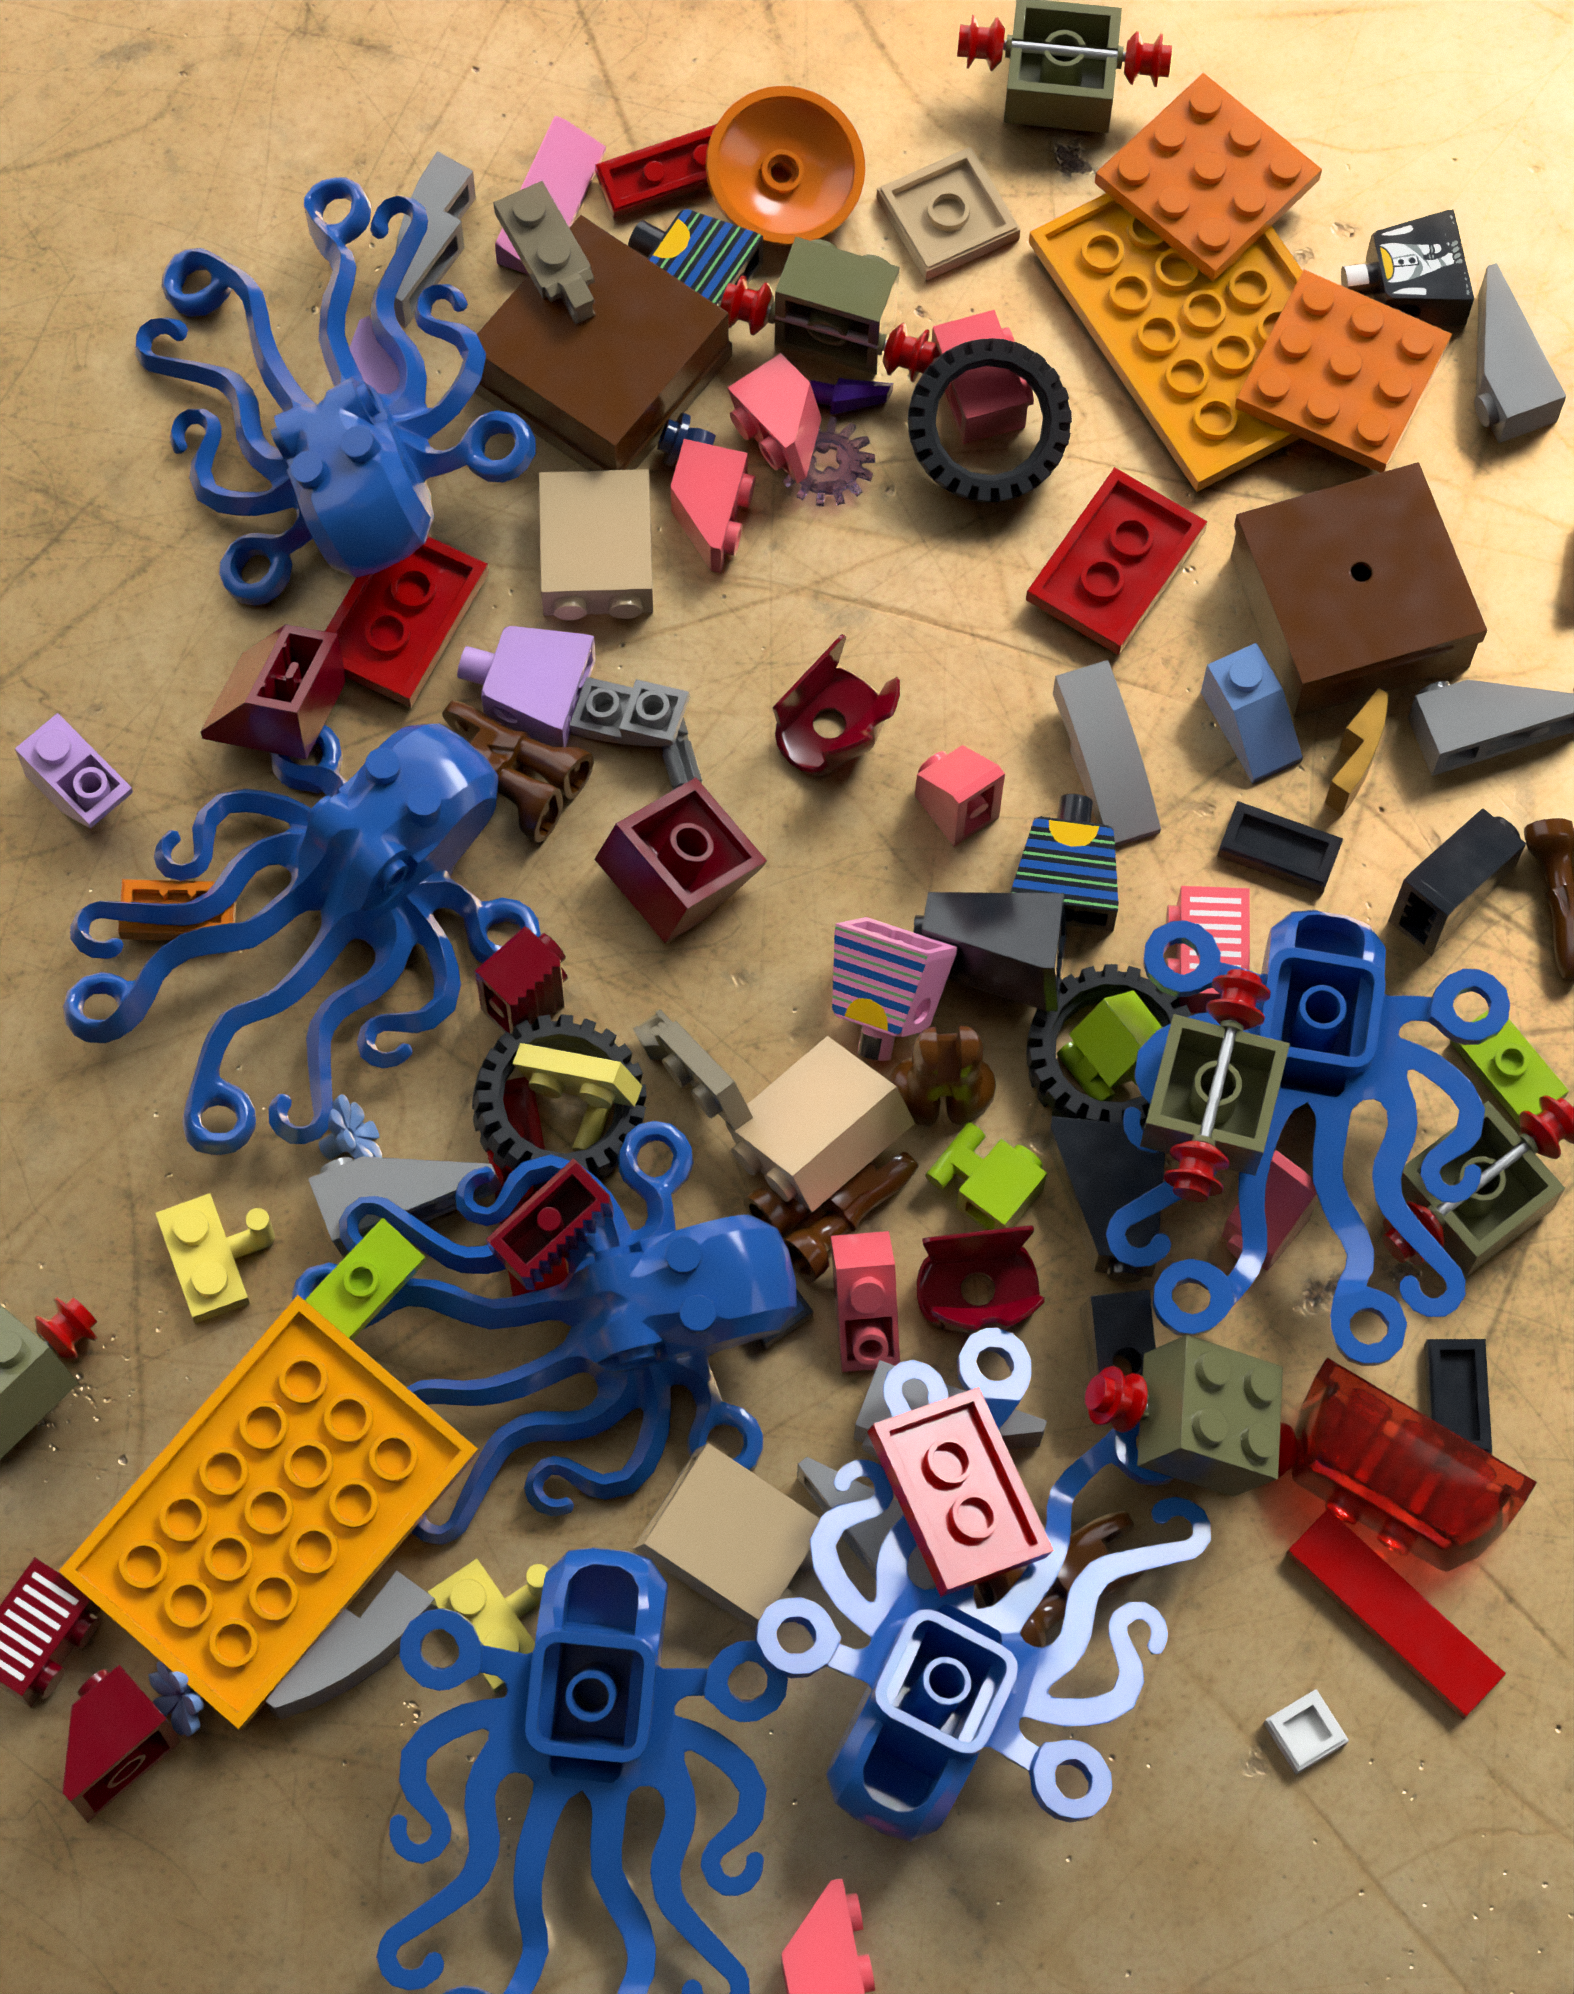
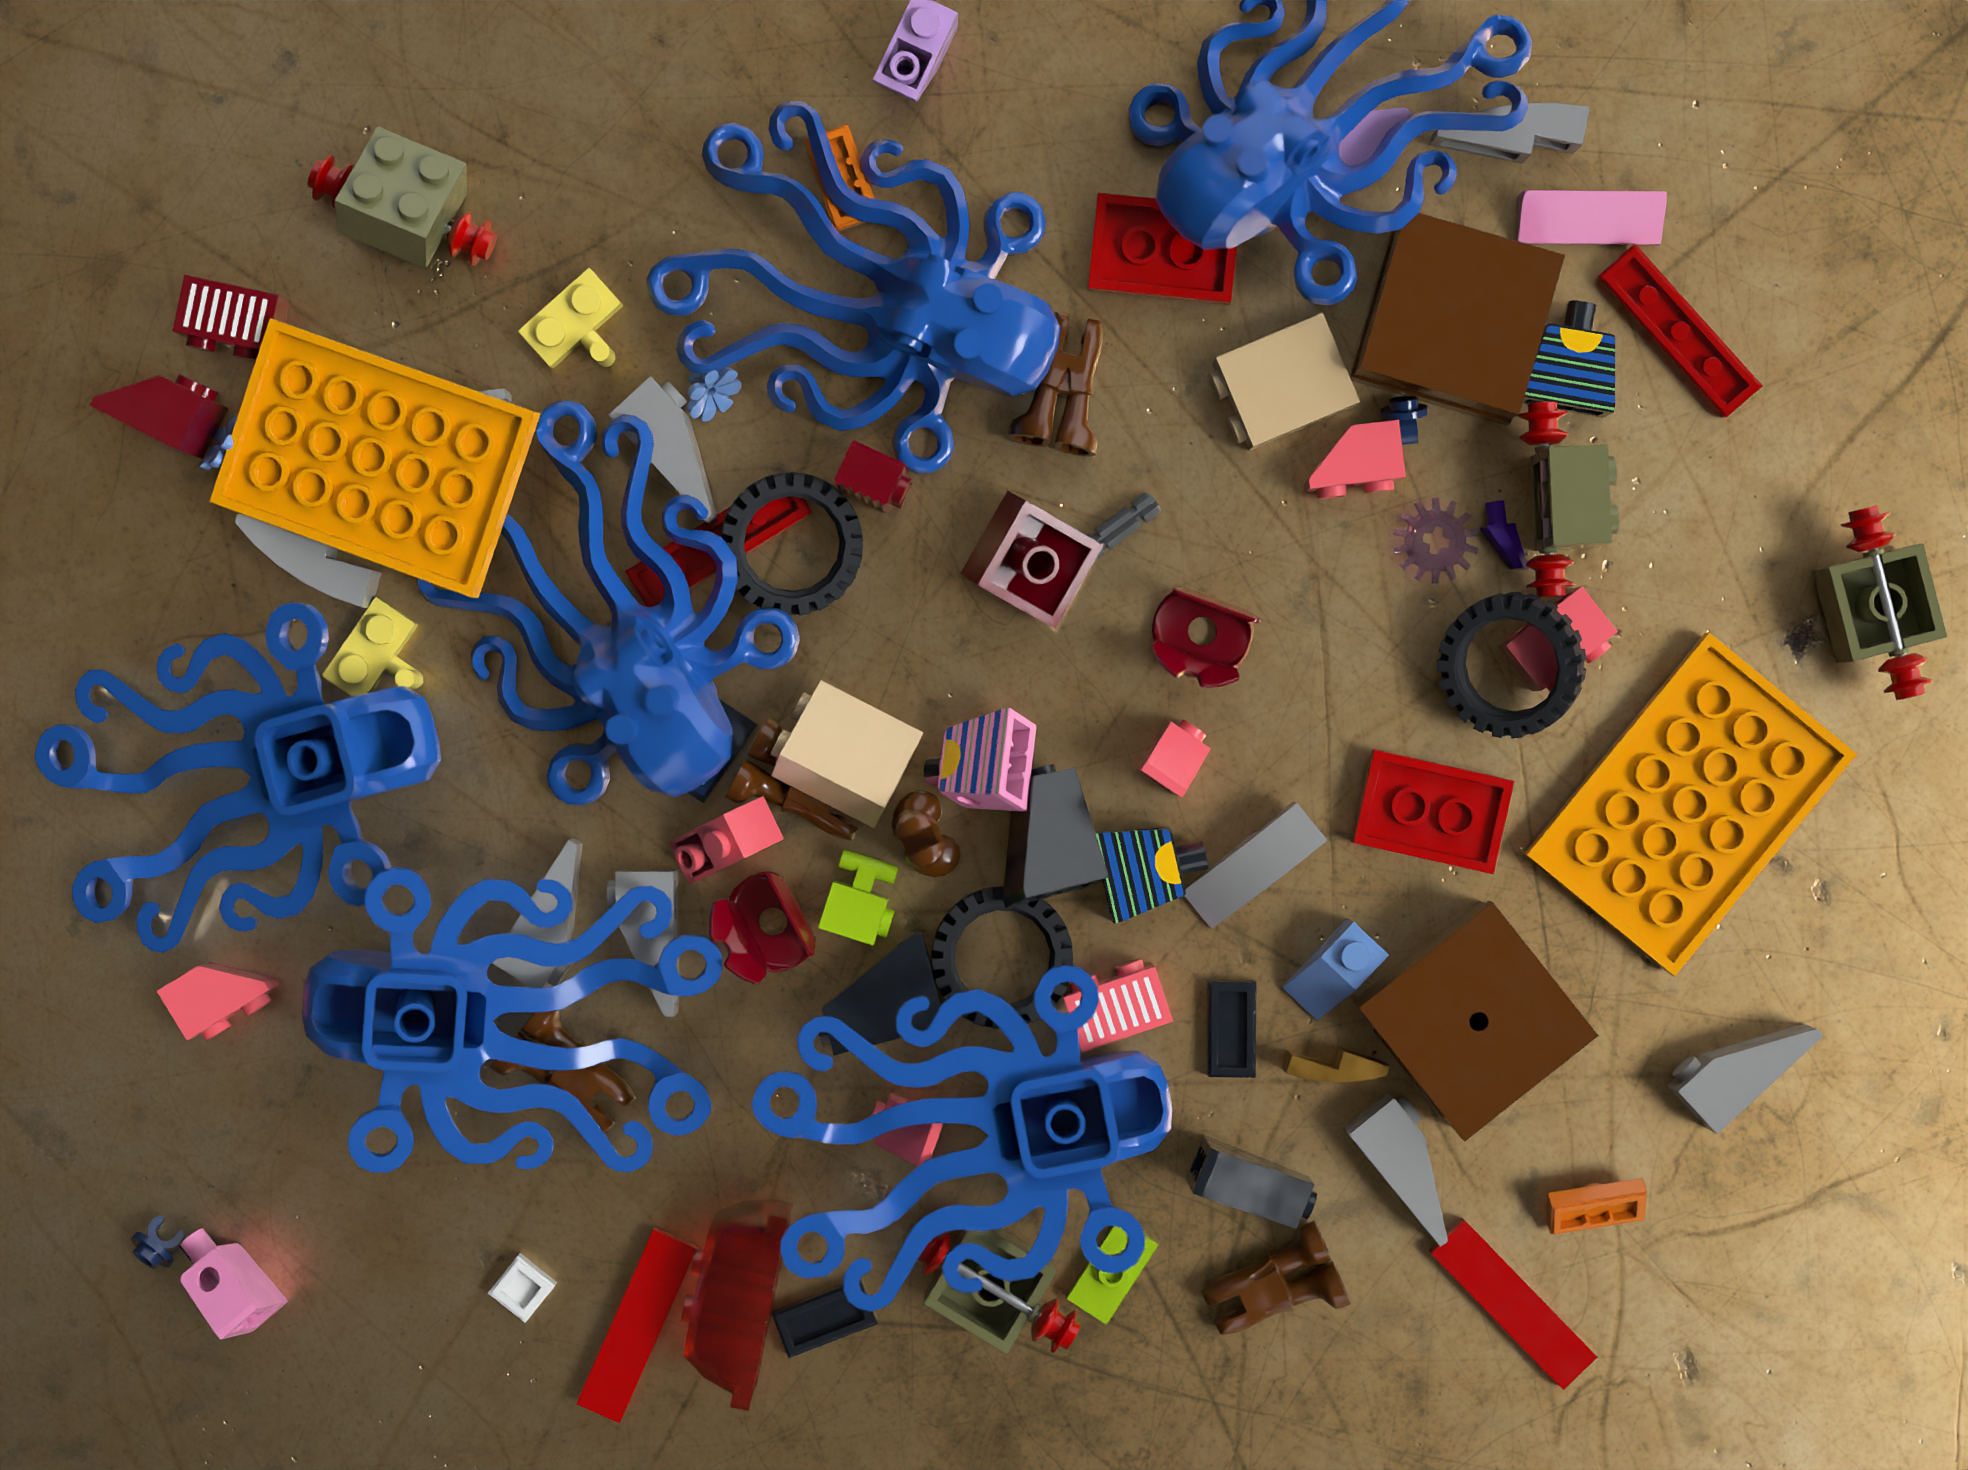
camera: 70 degrees right, 20 degrees up
dark red slope [200,624,346,759] -> none
lime plate [305,1218,428,1340] -> none
lavender torso [457,626,596,747] -> none
dark red brick [485,1158,614,1290] -> none
dark tan hinge [493,181,595,324] -> none
light yellow plate [512,1043,642,1152] -> none
light grey slope [569,677,690,746] -> none
dark tan hinge [633,1009,753,1131] -> none
tan brick [633,1443,820,1628] -> none
orange dish [706,86,865,246] -> none
coral slope [728,353,822,484] -> none
plate [867,1387,1054,1597] -> none
tan tile [876,146,1021,281] -> none
lime brick [1057,990,1163,1102] -> none
black torso [1080,1290,1156,1428] -> none
olive brick [1085,1335,1298,1497] -> none
orange plate [1094,73,1322,281] -> none
olive brick [1140,969,1290,1202] -> none
orange plate [1235,269,1452,473] -> none
black torso [1341,209,1474,326] -> none

